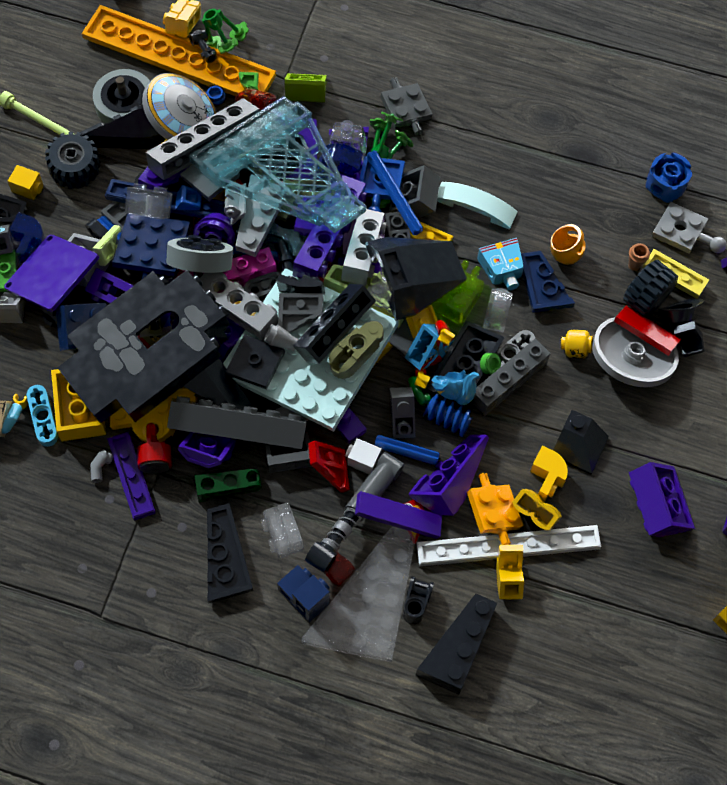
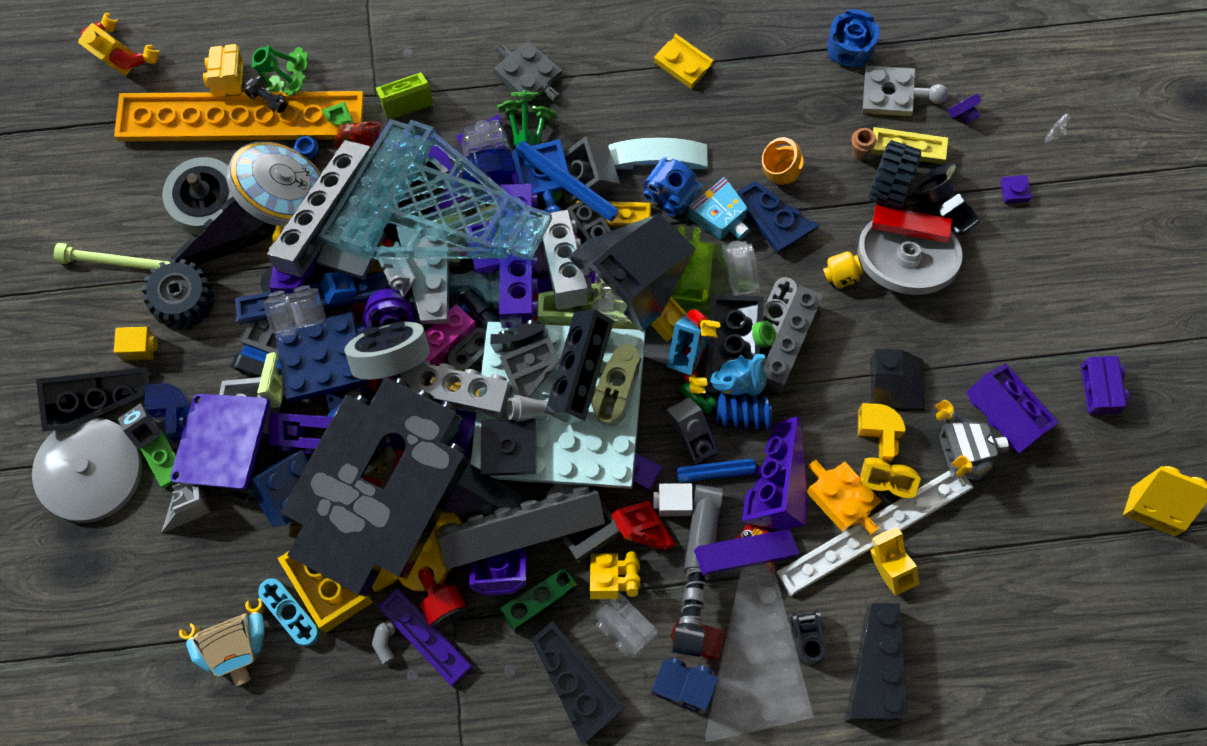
camera: 20 degrees left, 5 degrees up
none -> yellow plate [590,551,641,599]
none -> blue brick [643,157,702,217]
none -> yellow plate [654,34,714,89]
none -> torso [935,400,1009,481]

